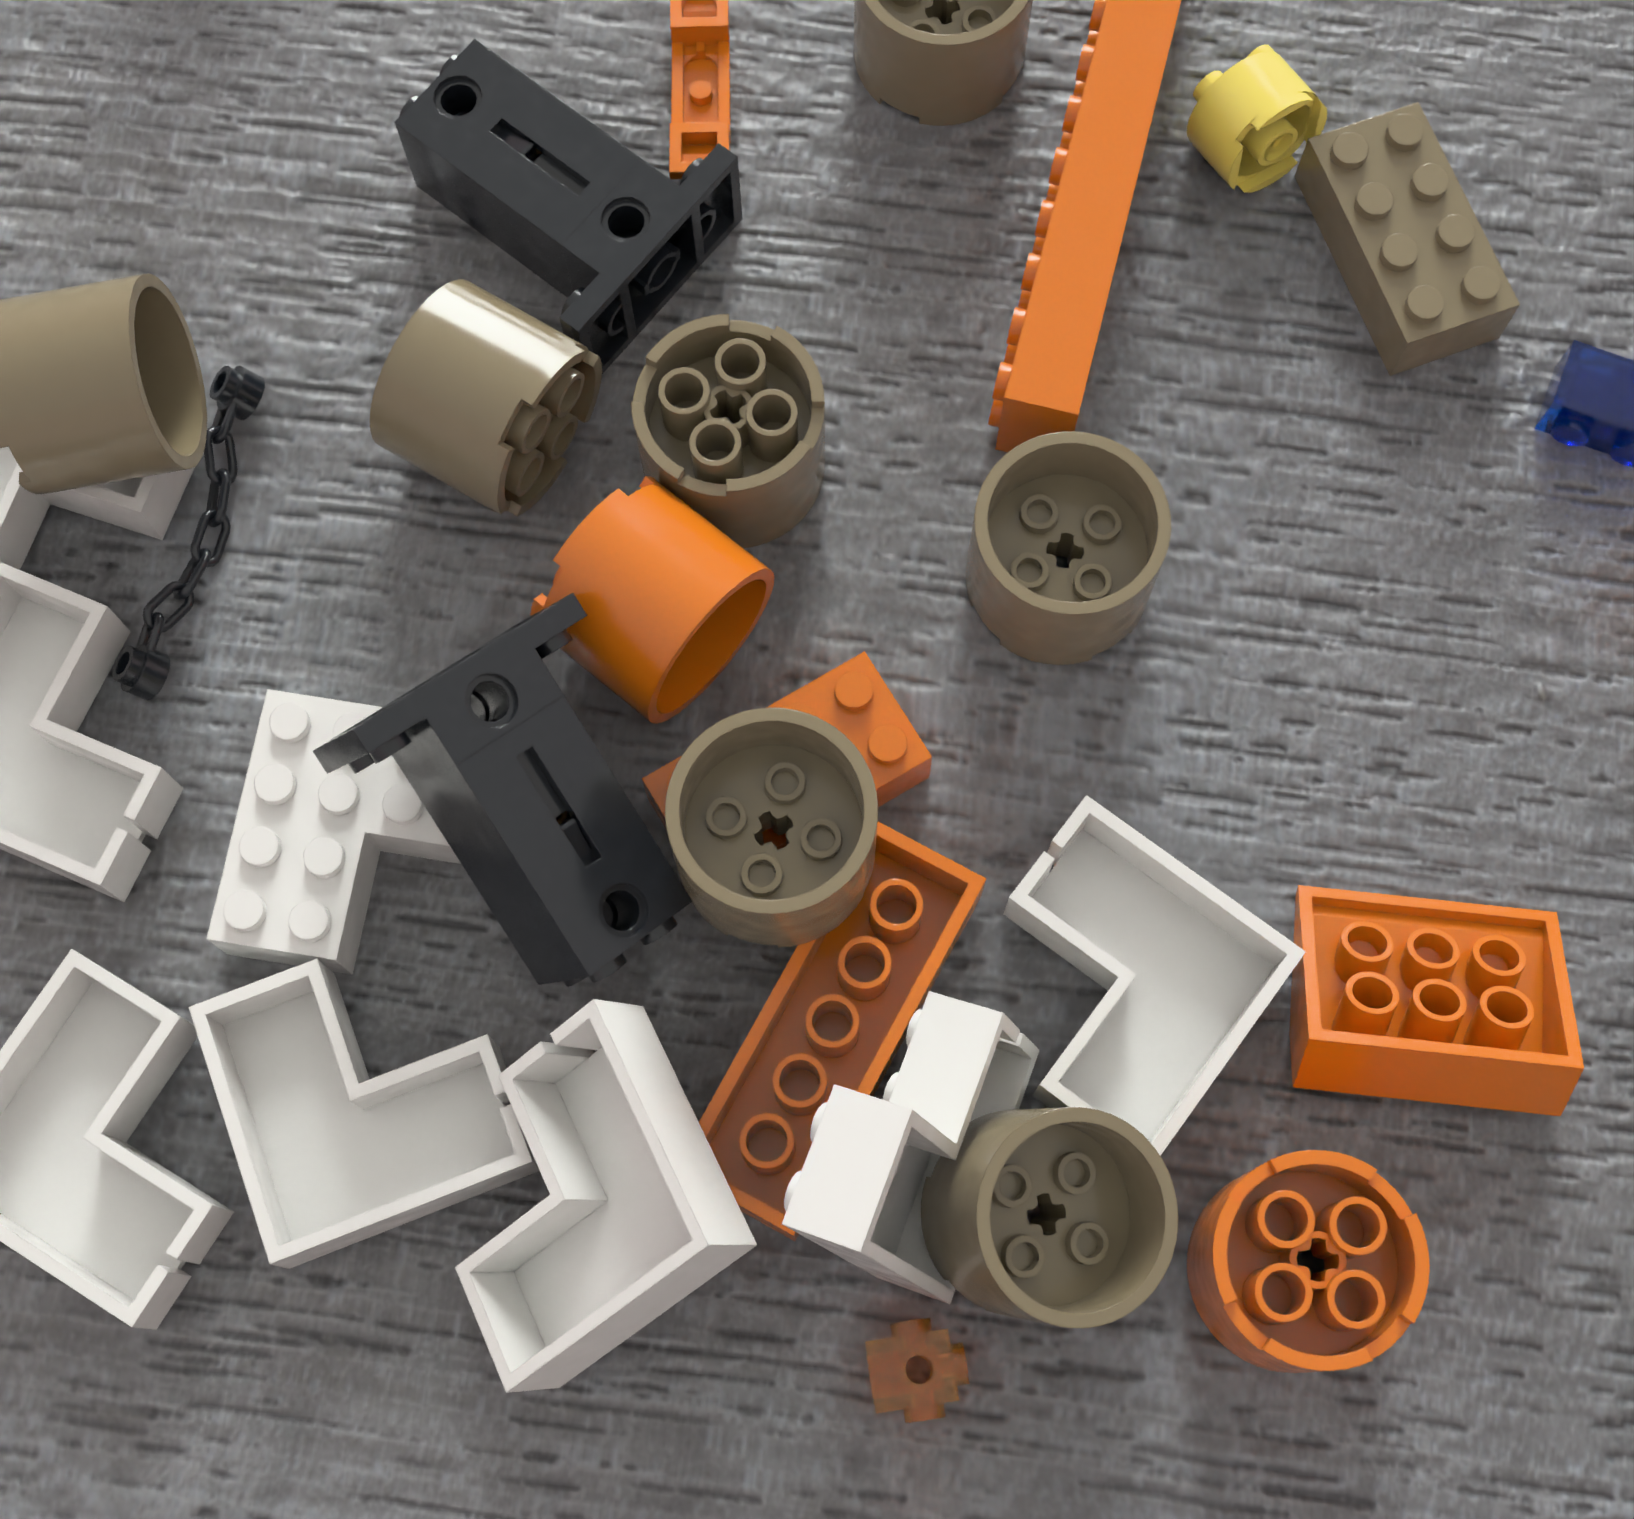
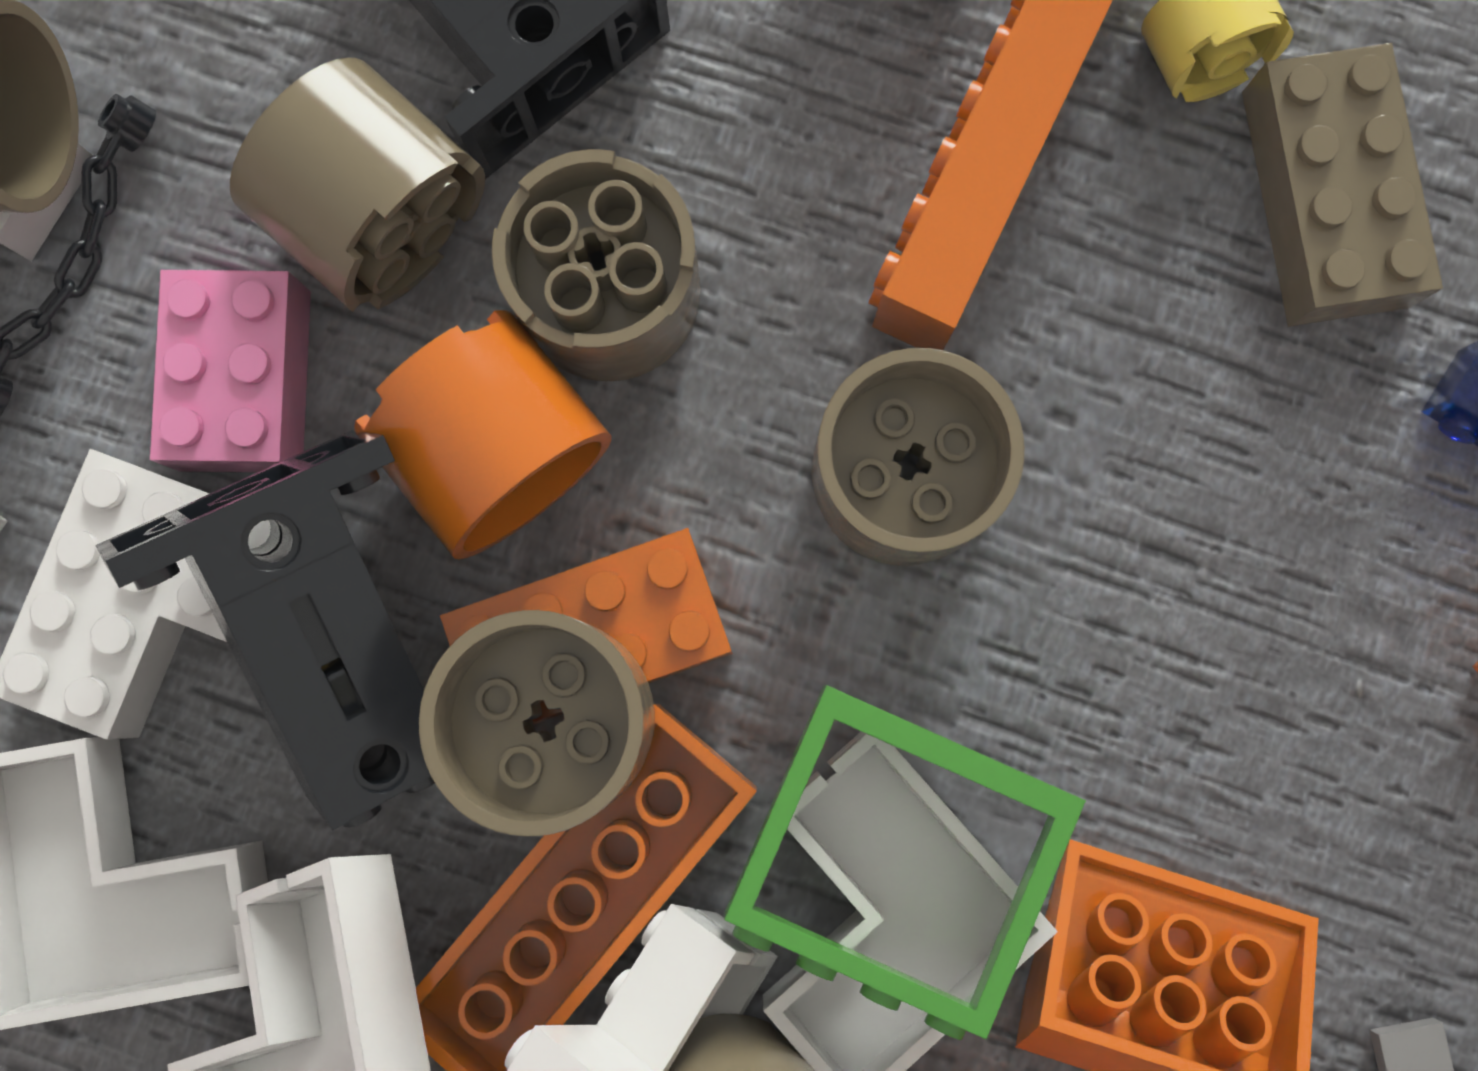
camera: 15 degrees right, 10 degrees up
none -> bright pink brick [150,270,311,472]
none -> bright green window [724,685,1086,1040]

